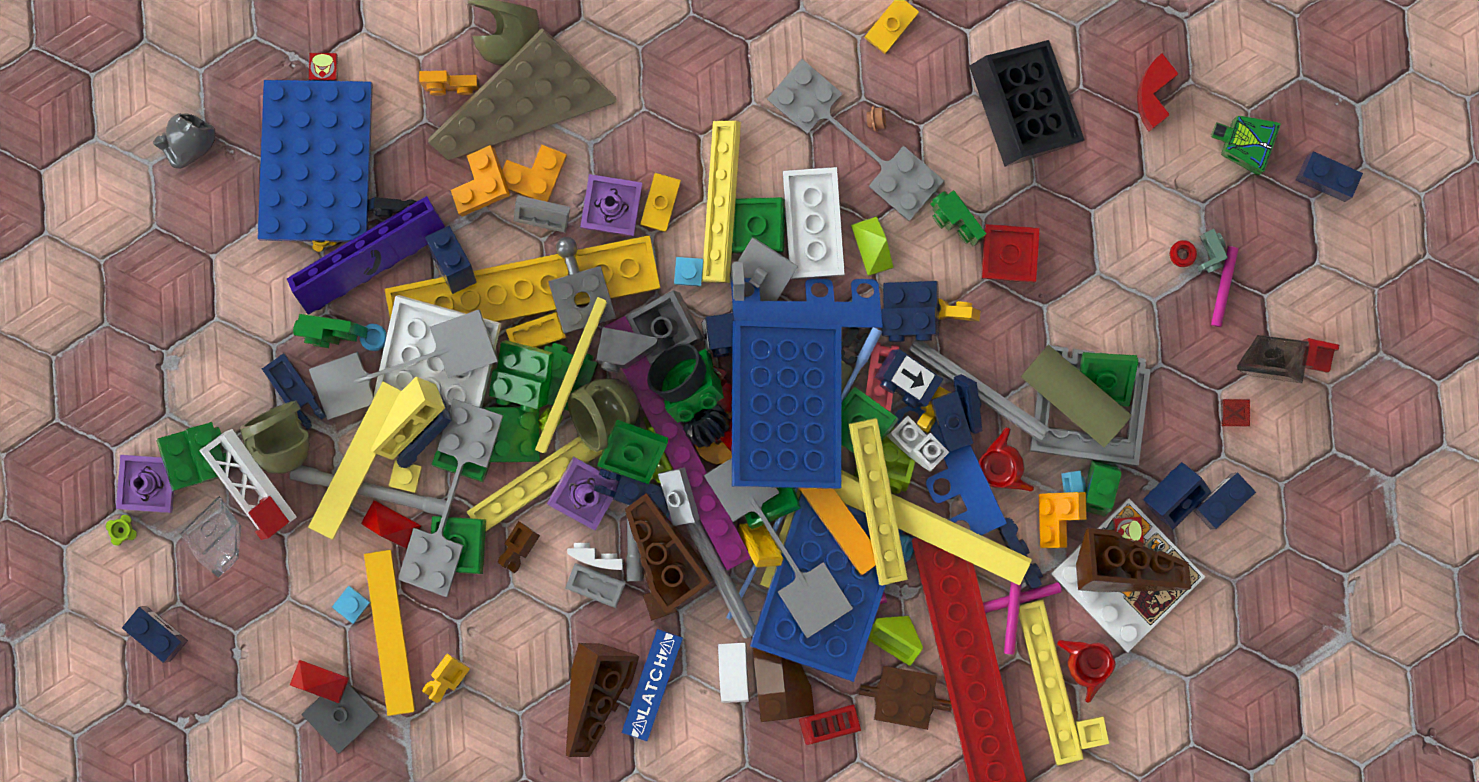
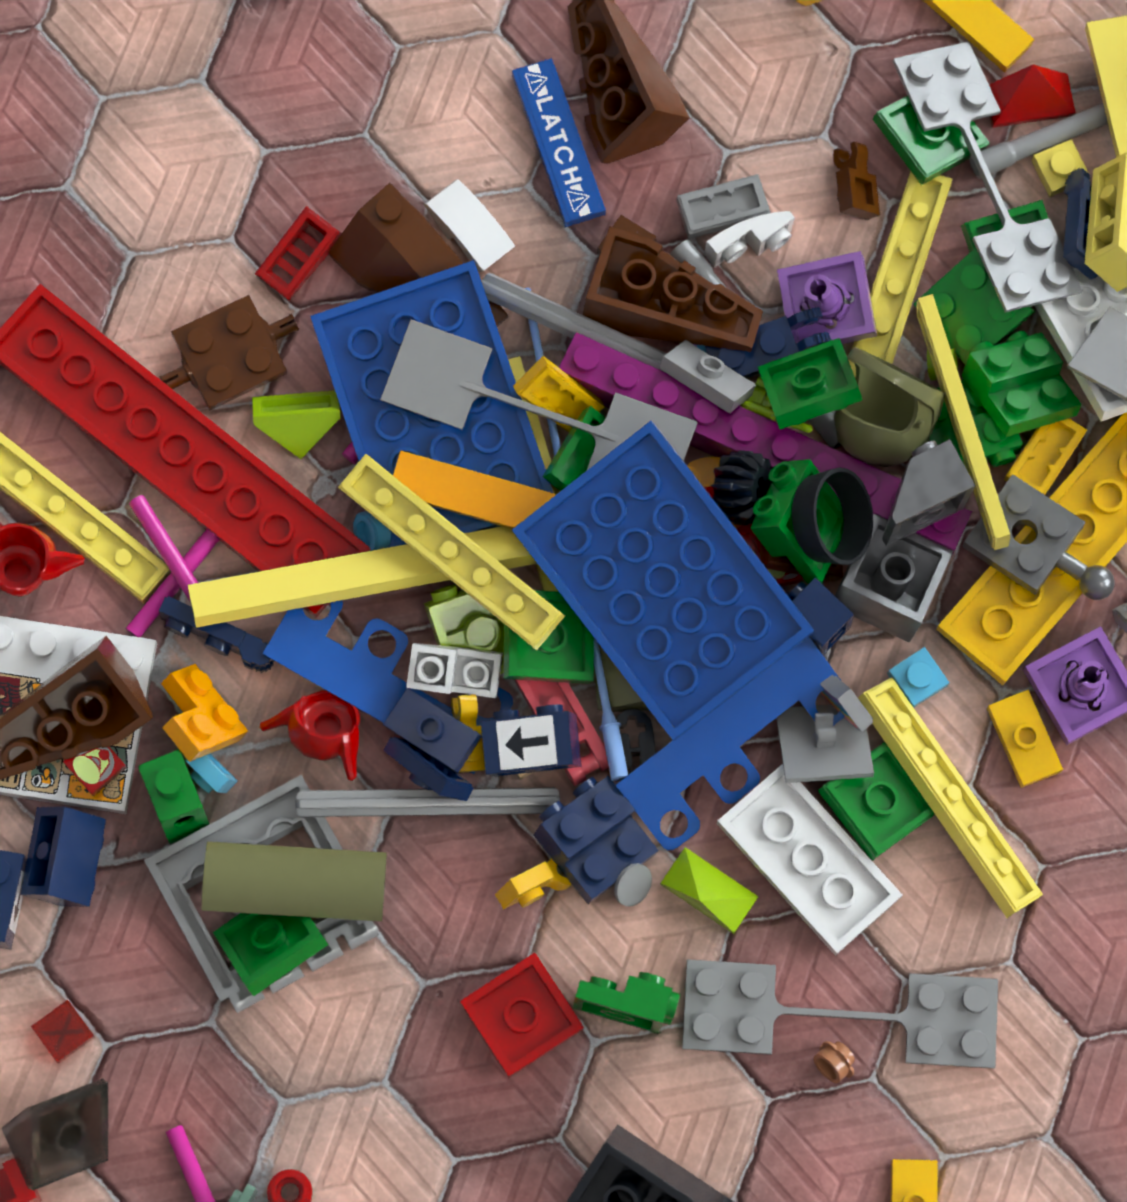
camera: 135 degrees right, 10 degrees down
none -> light grey piece [614,863,652,906]

